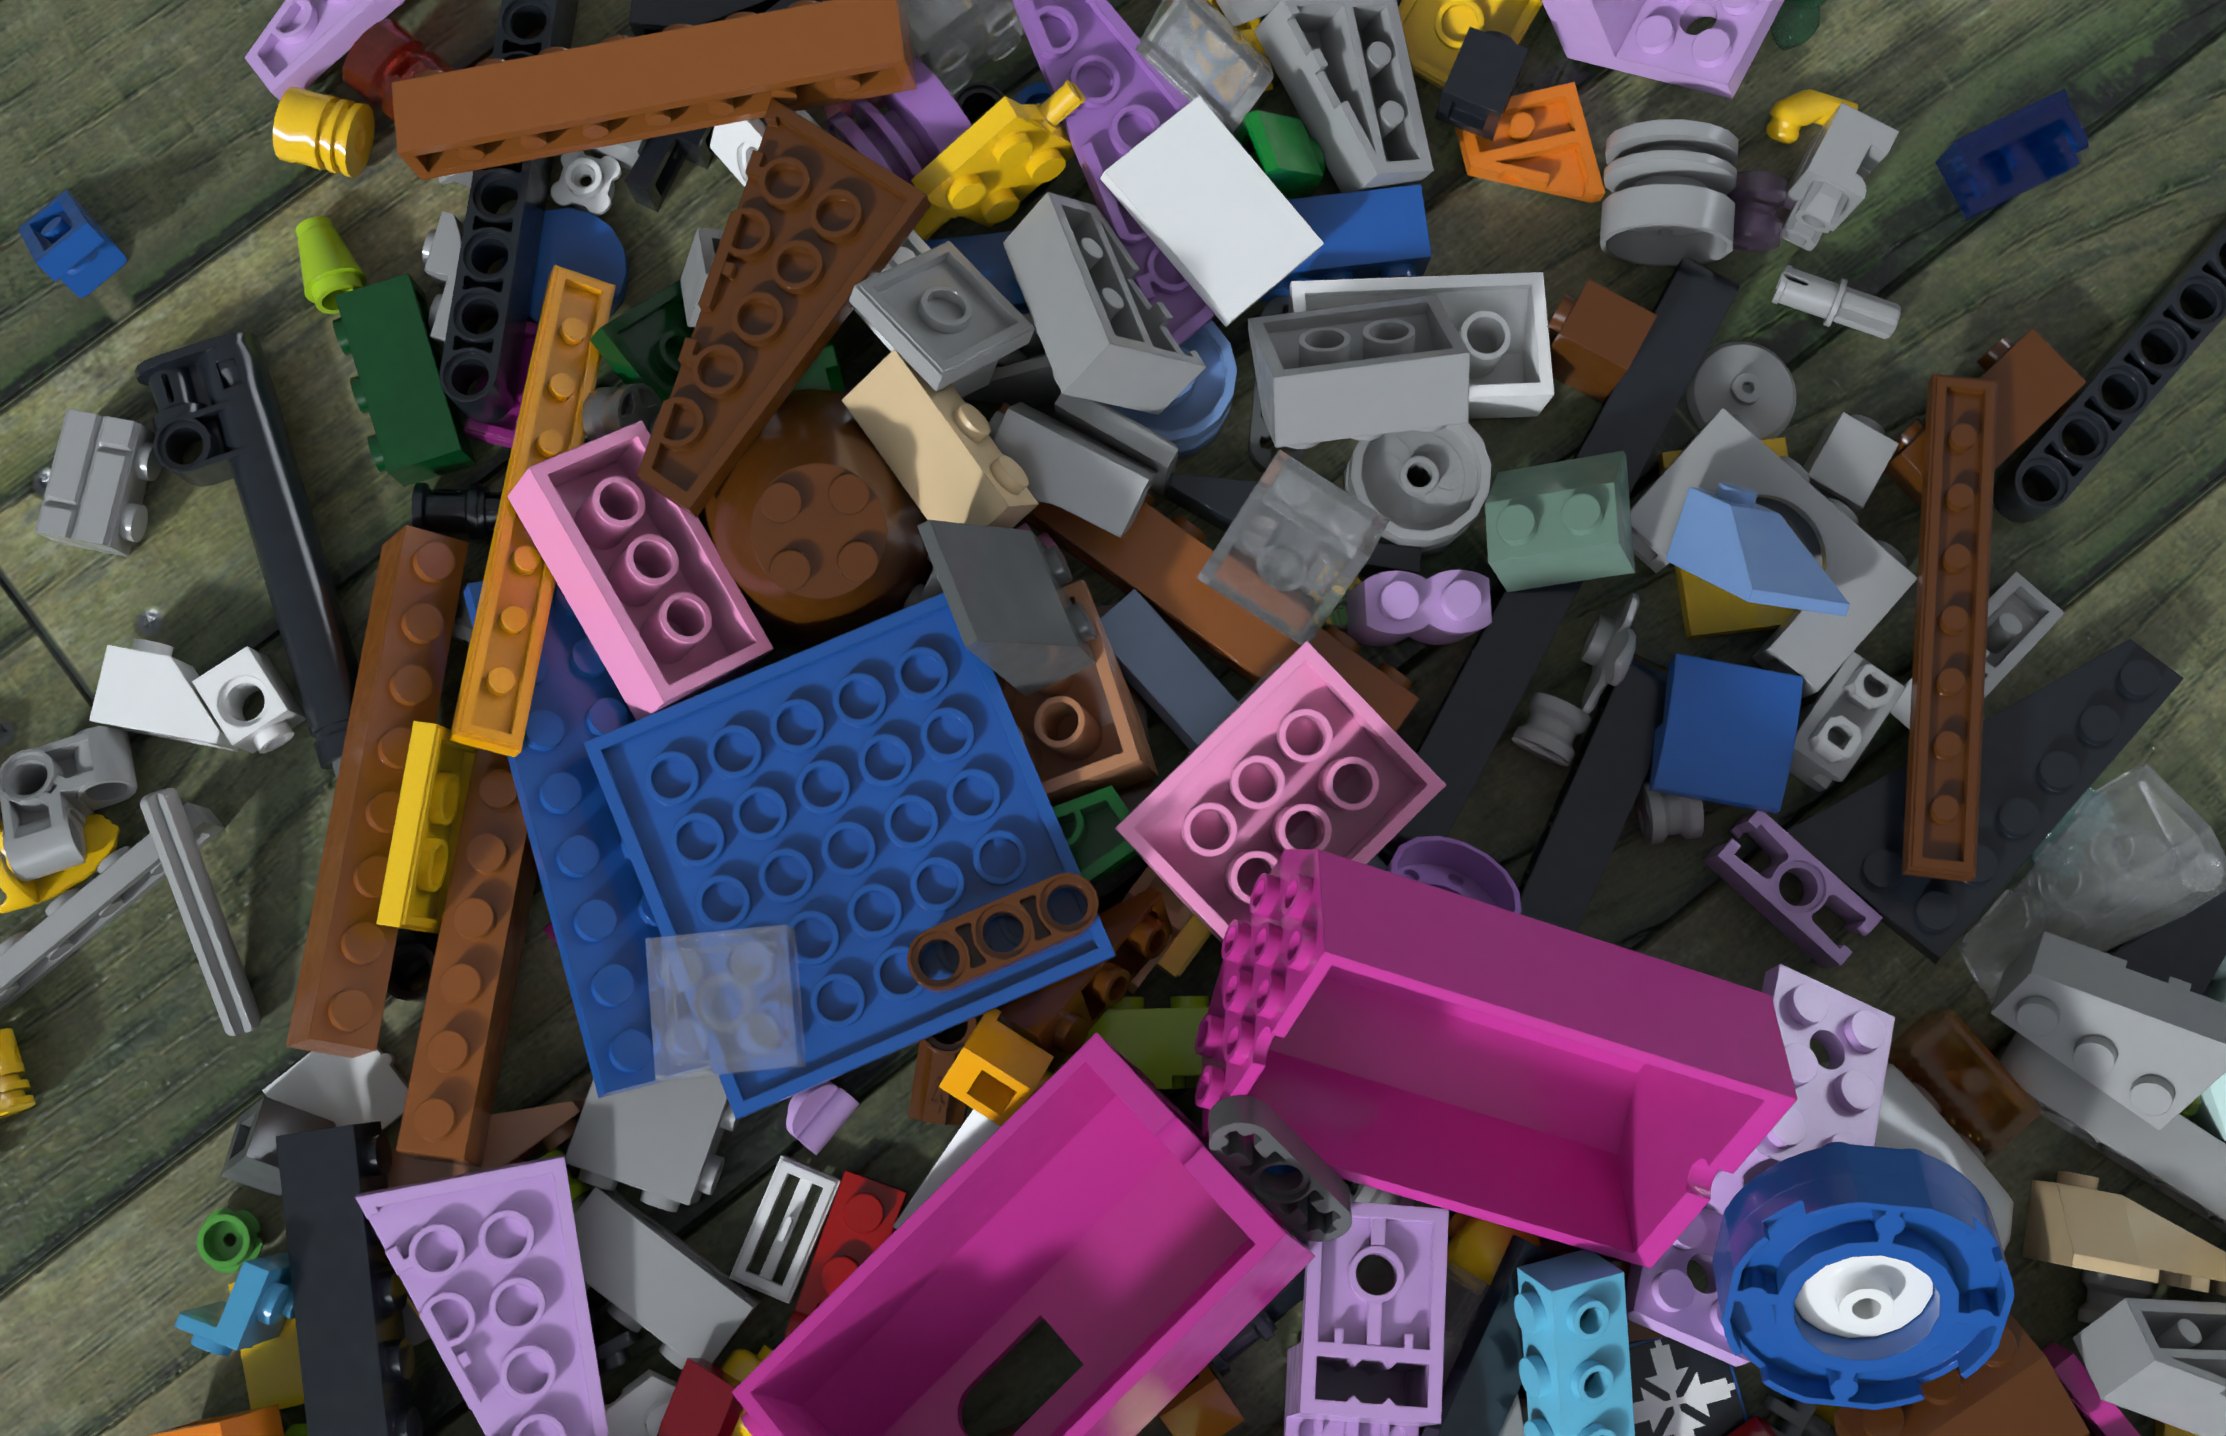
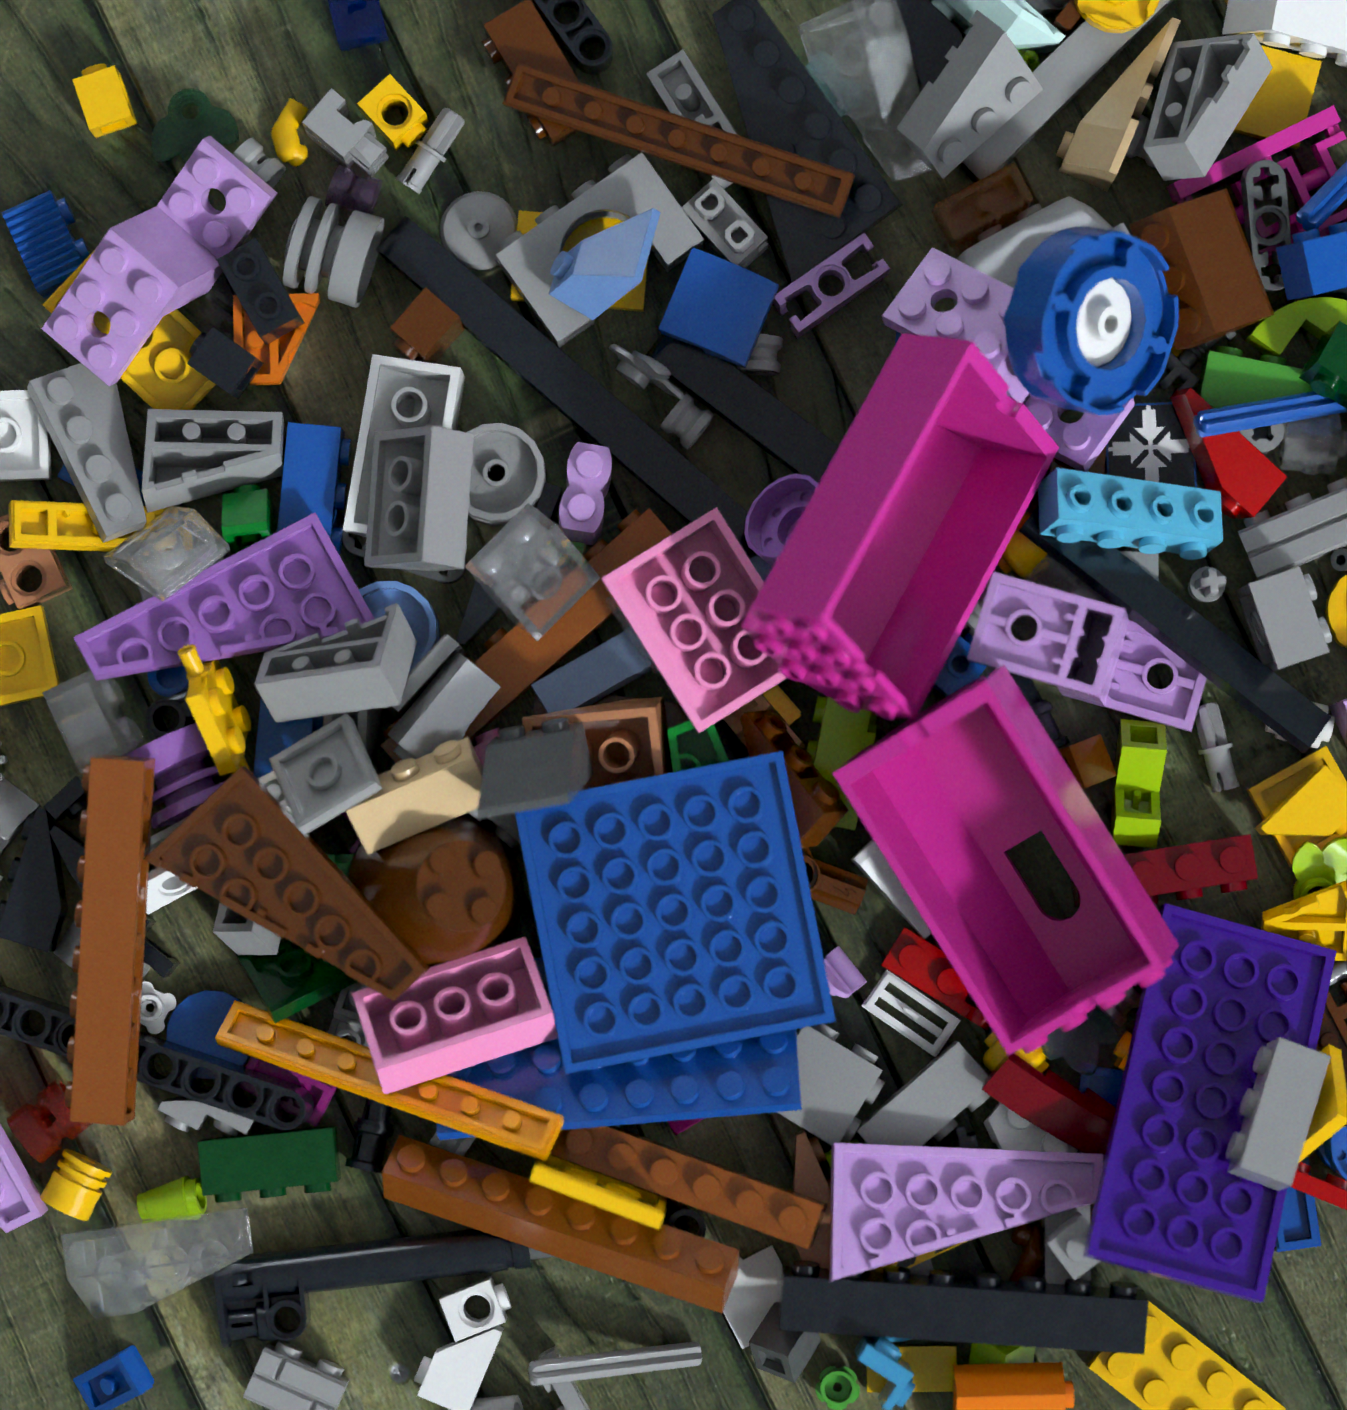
camera: 70 degrees left, 5 degrees up
flat silver wheel [582,383,662,441] -> none
clear brick [645,925,806,1081] -> none
reddish brown beam [907,872,1099,994] -> none
light orange brick [938,1008,1054,1126] -> none
white tile [1100,96,1324,327] -> none
dark grey beam [1209,1095,1352,1242] -> none
sand green slope [1485,451,1635,592] -> none
light grey brick [1803,412,1899,513] -> none
none -> clear wedge [61,1208,254,1318]
none -> black brick [216,237,305,345]
none -> light grey wheel [233,137,286,188]
none -> yellow brick [357,74,429,151]

